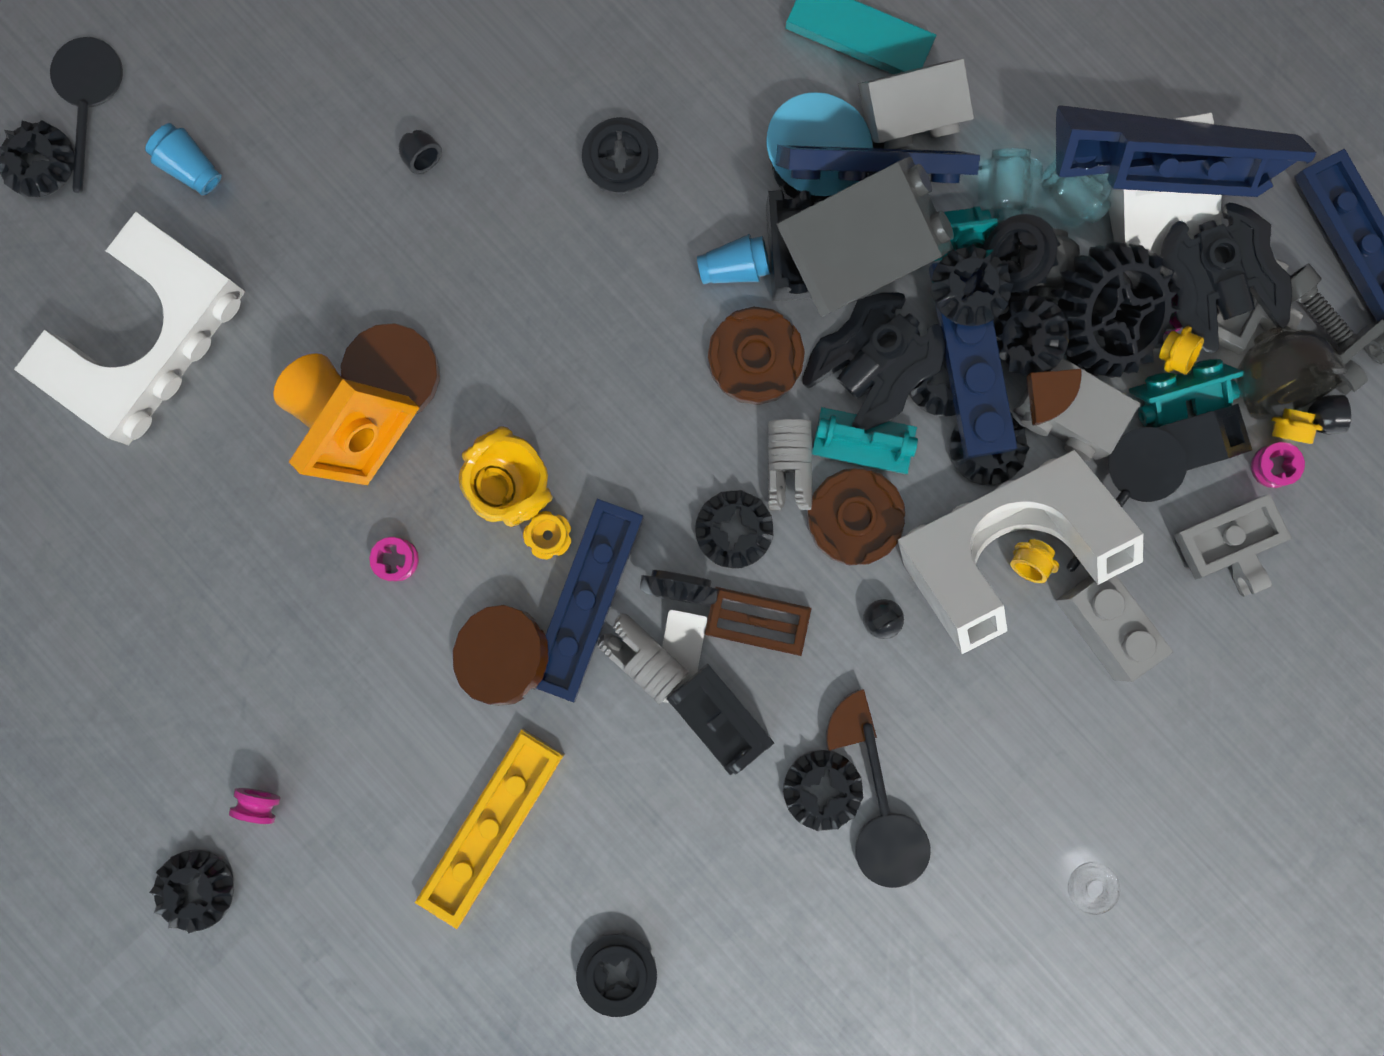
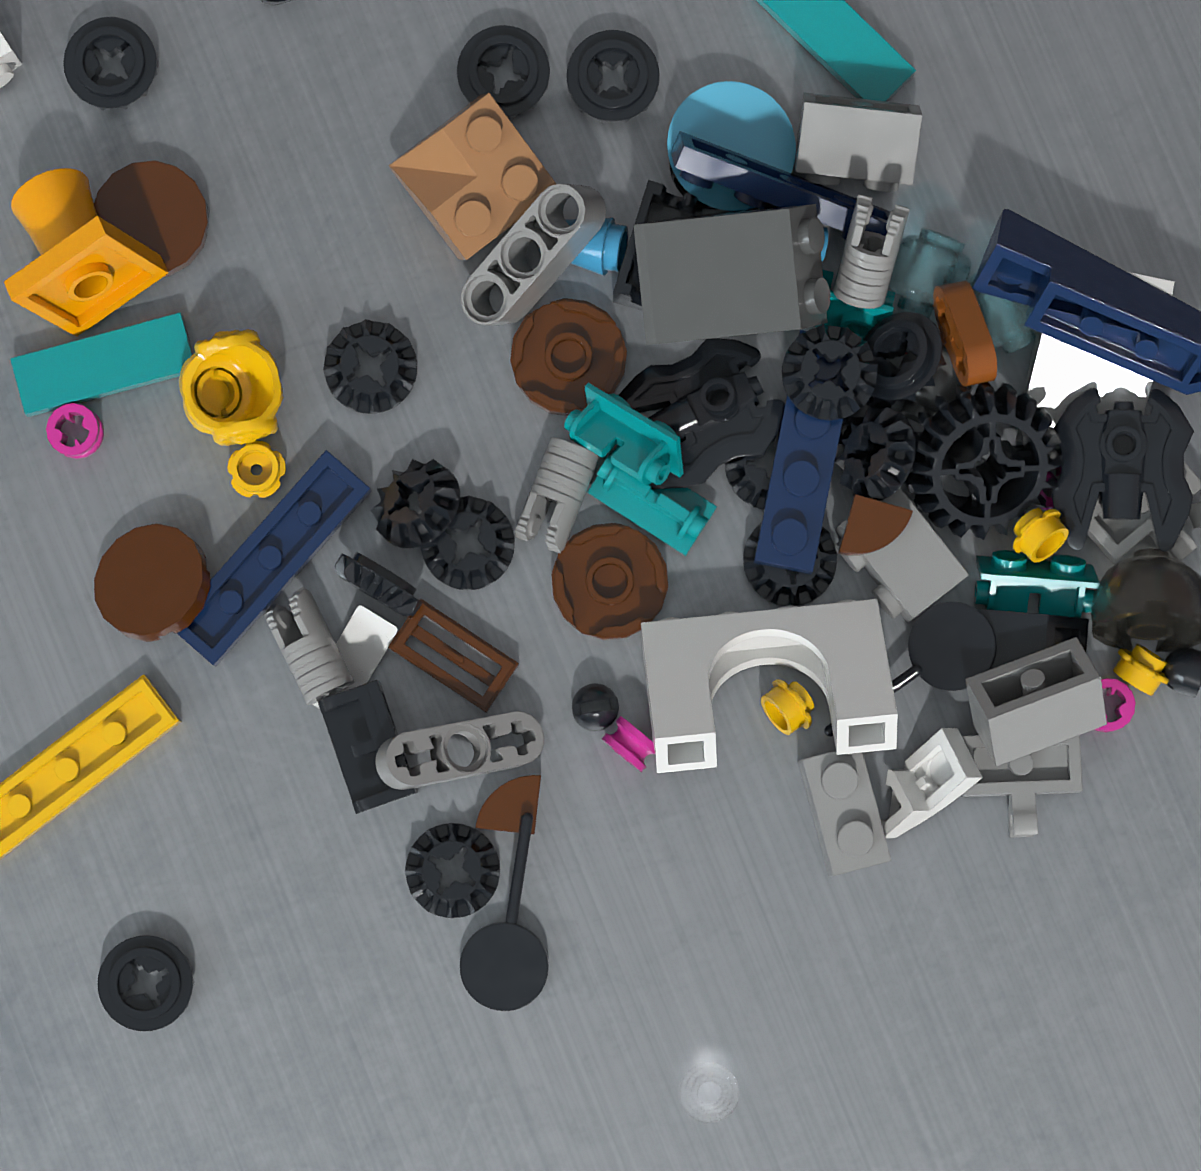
camera: 15 degrees right, 0 degrees up
none -> teal tile [10,312,193,417]
none -> black gear [63,17,158,111]
none -> black gear [323,319,417,414]
none -> black gear [371,459,460,548]
none -> light grey beam [376,711,544,790]
none -> medium nougat slope [388,93,556,260]
none -> light grey beam [461,184,606,325]
none -> teal hinge [564,382,684,485]
none -> black gear [567,30,660,123]
none -> dark pink bush [602,716,655,773]
none -> light grey hinge [833,194,910,309]
none -> white slope [881,728,983,838]
none -> dark orange beam [933,280,997,386]
none -> light grey brick [965,637,1107,766]

